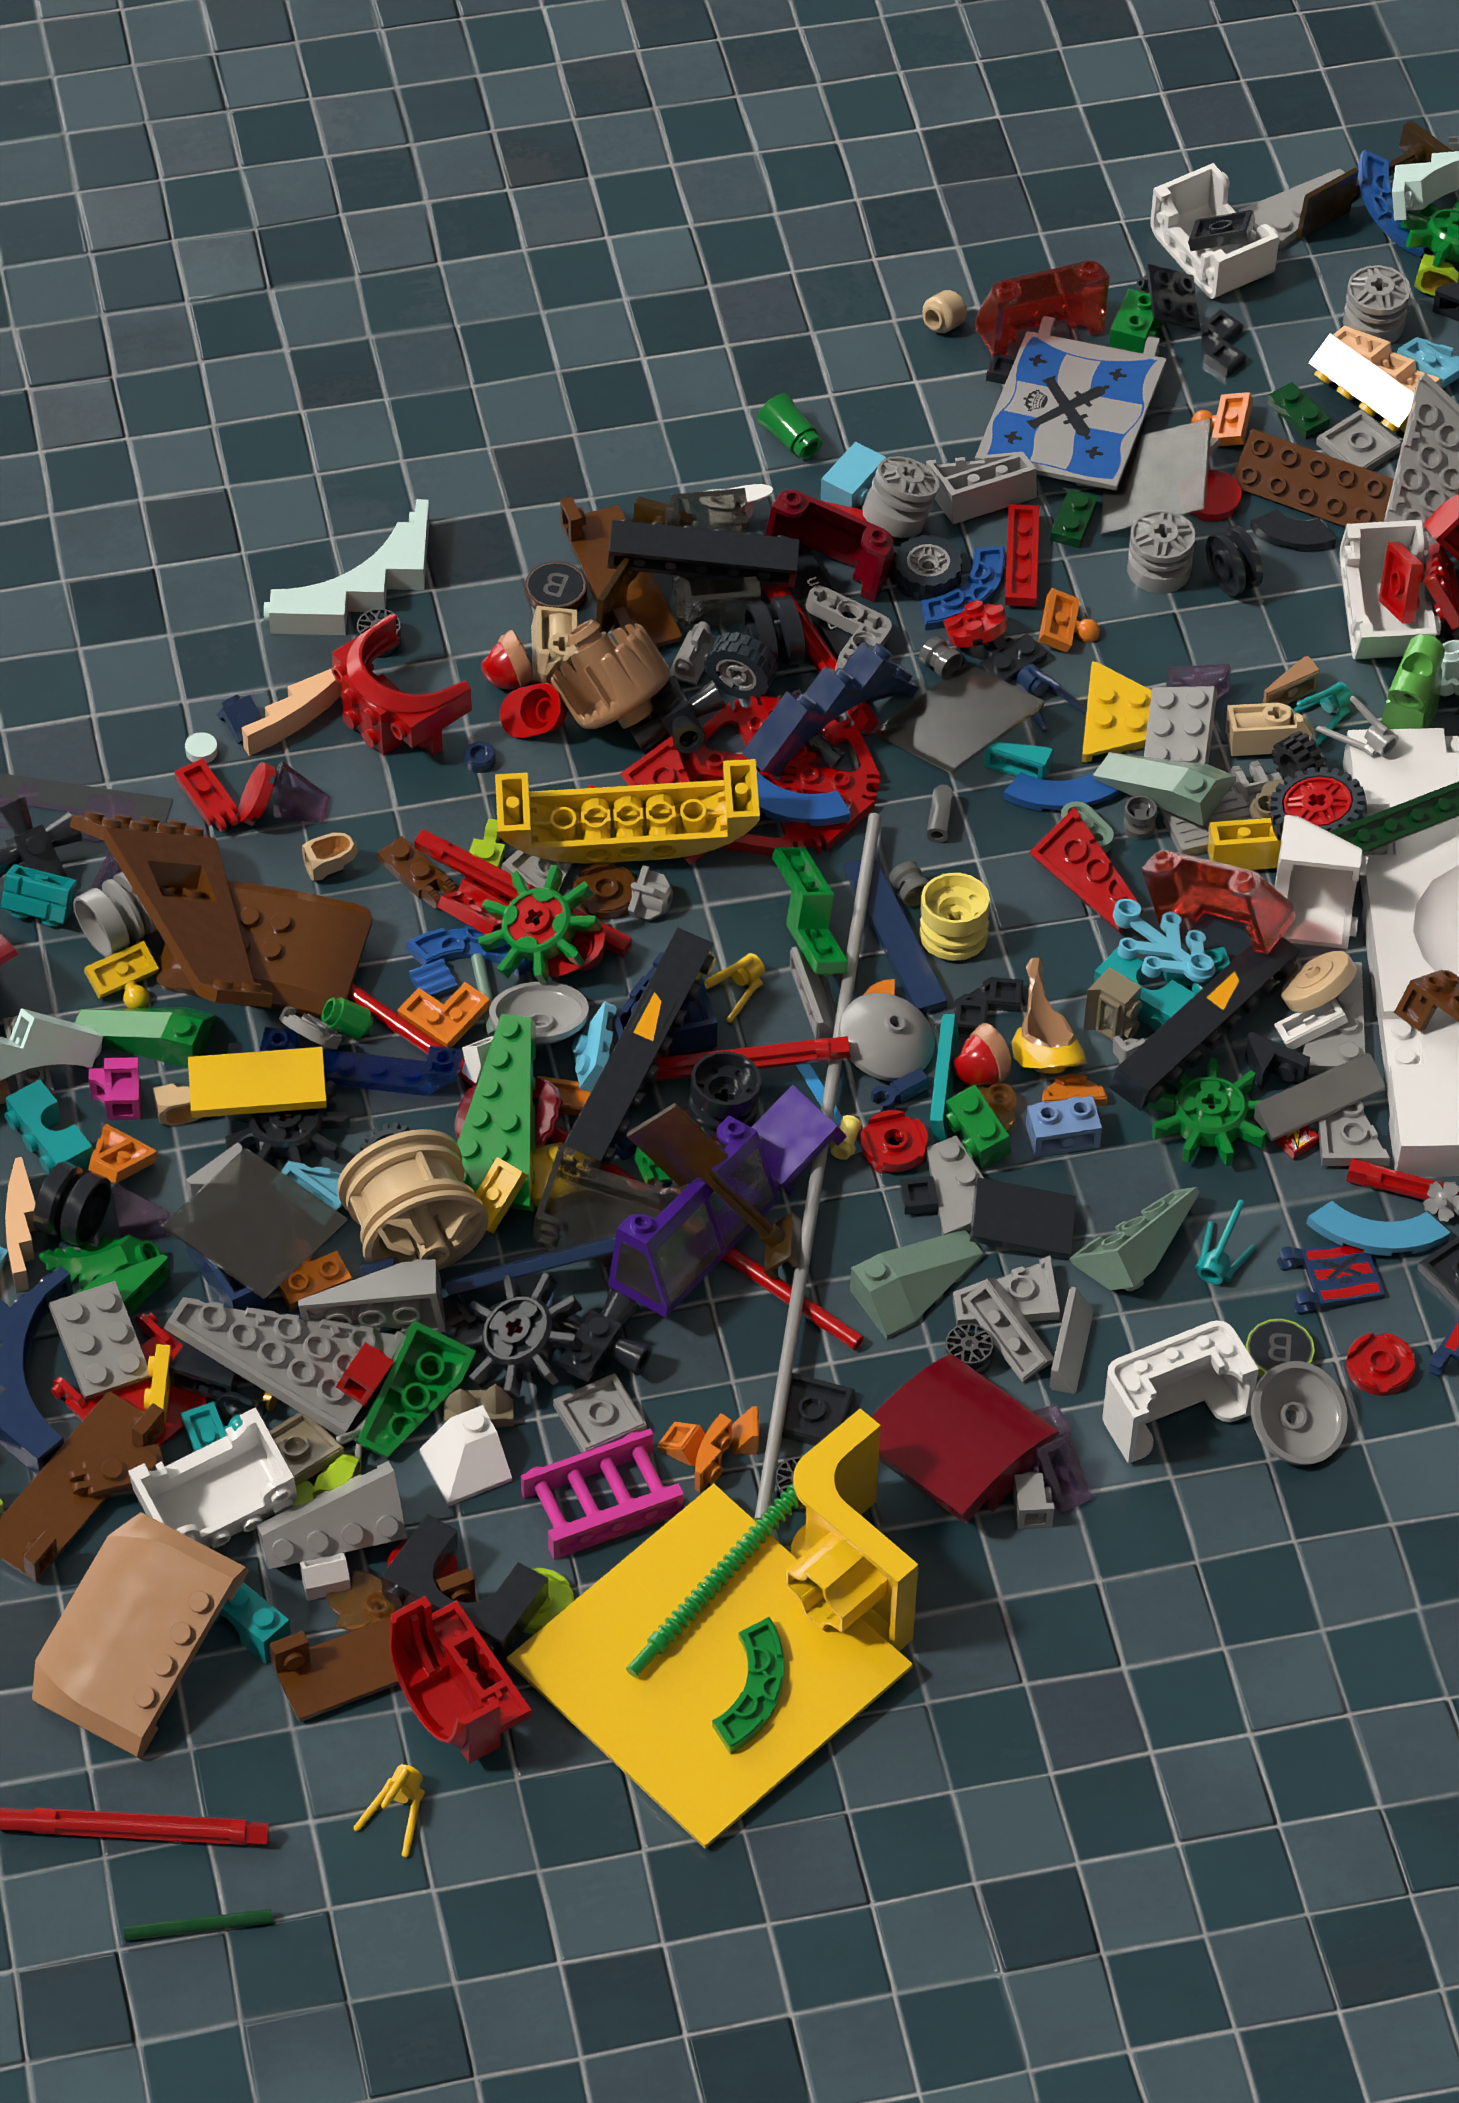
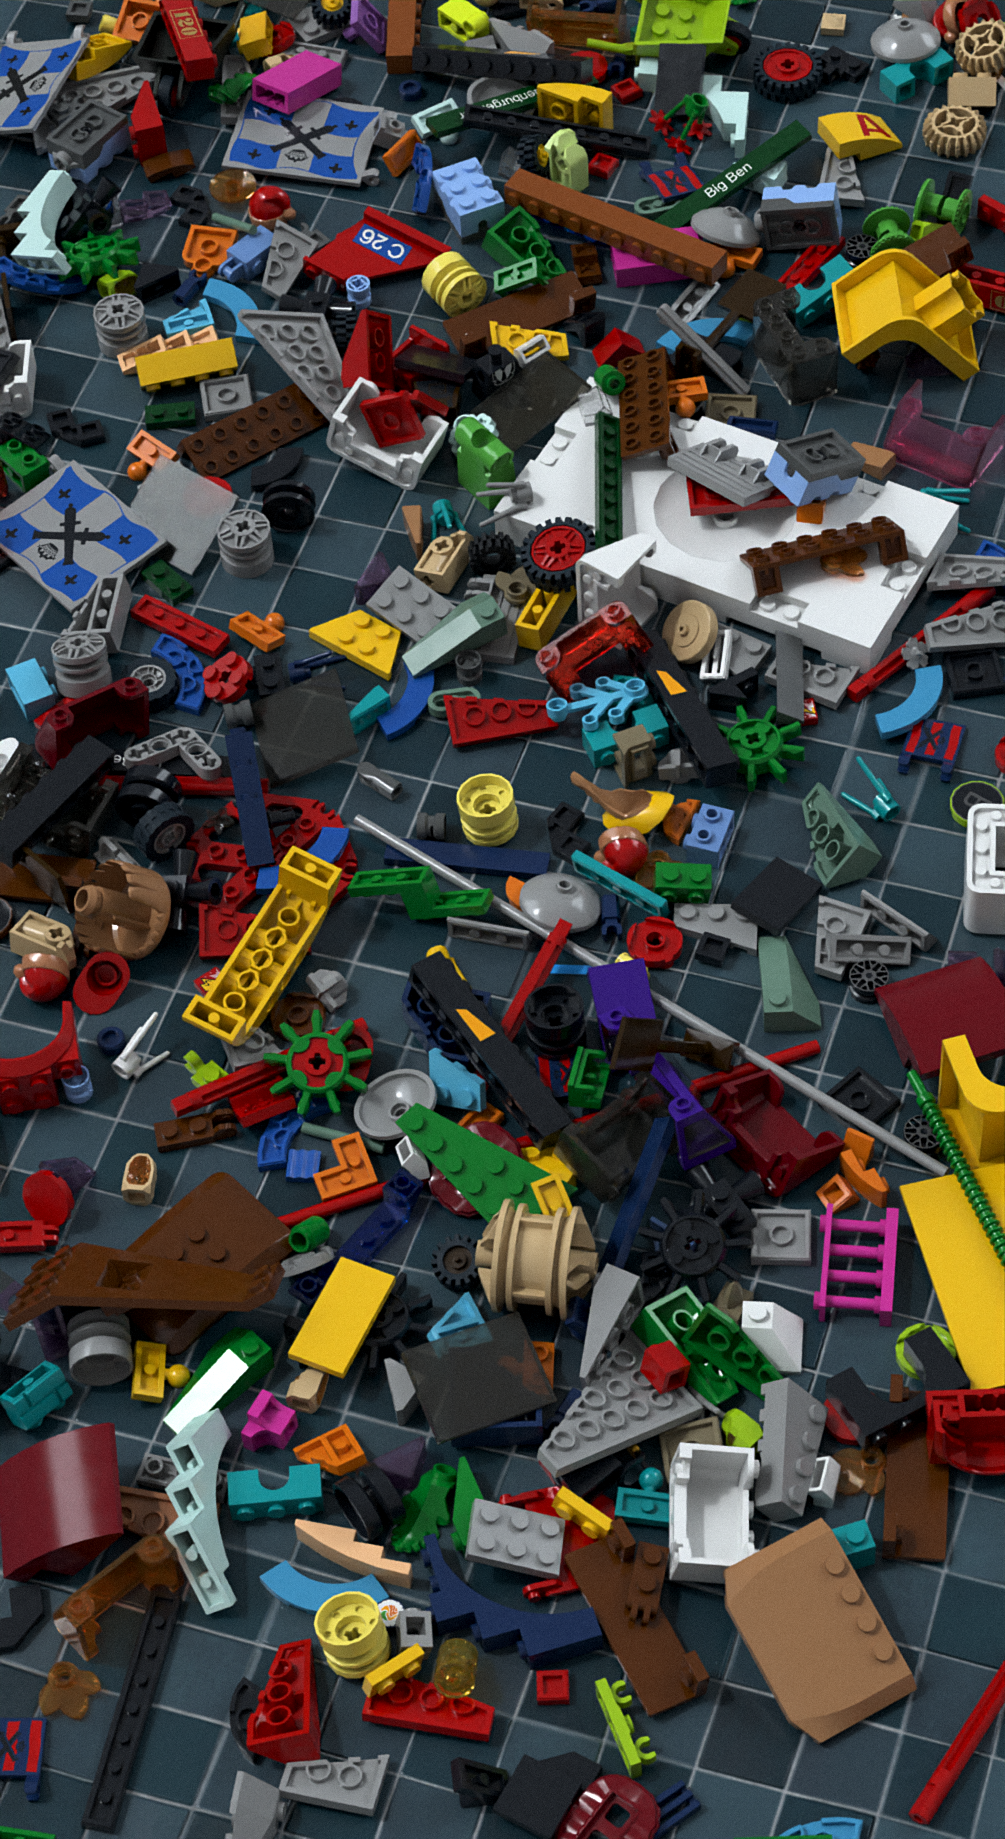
camera: 55 degrees left, 0 degrees up
none -> light blue wheel [61,1065,93,1104]
none -> white plant [111,1012,170,1080]
none -> green wedge [681,1301,784,1401]
none -> dark red windscreen [709,1069,846,1197]

